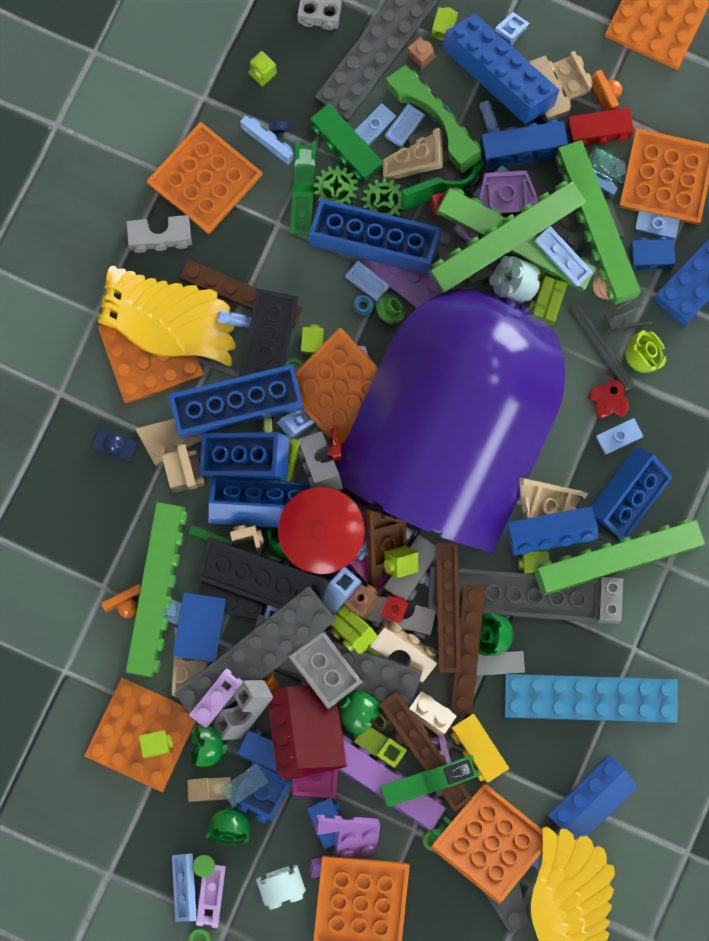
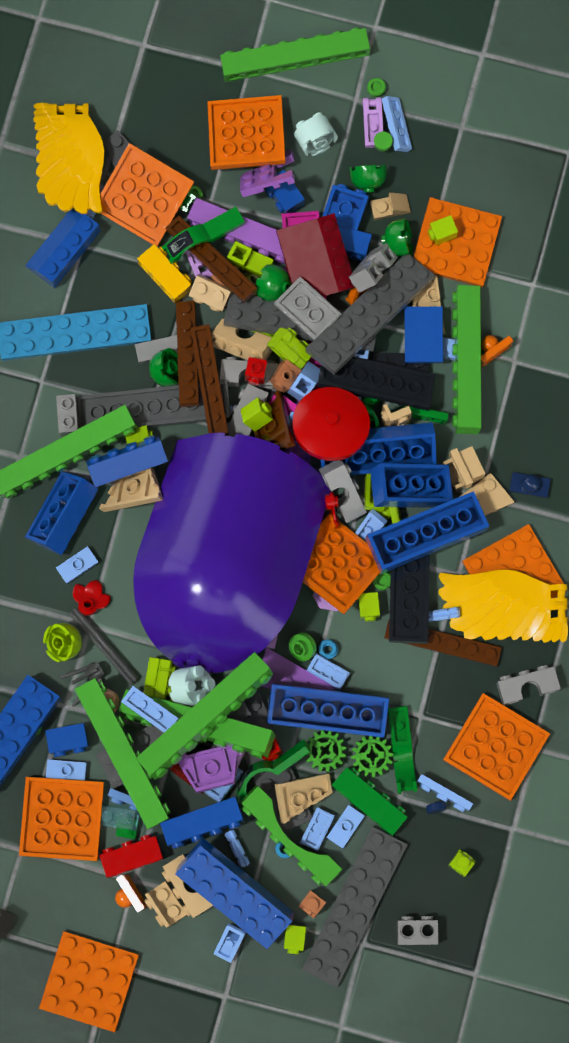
camera: 175 degrees right, 0 degrees up
lavender plate [189,668,243,728] -> none
clear light blue plate [220,764,269,808] -> none

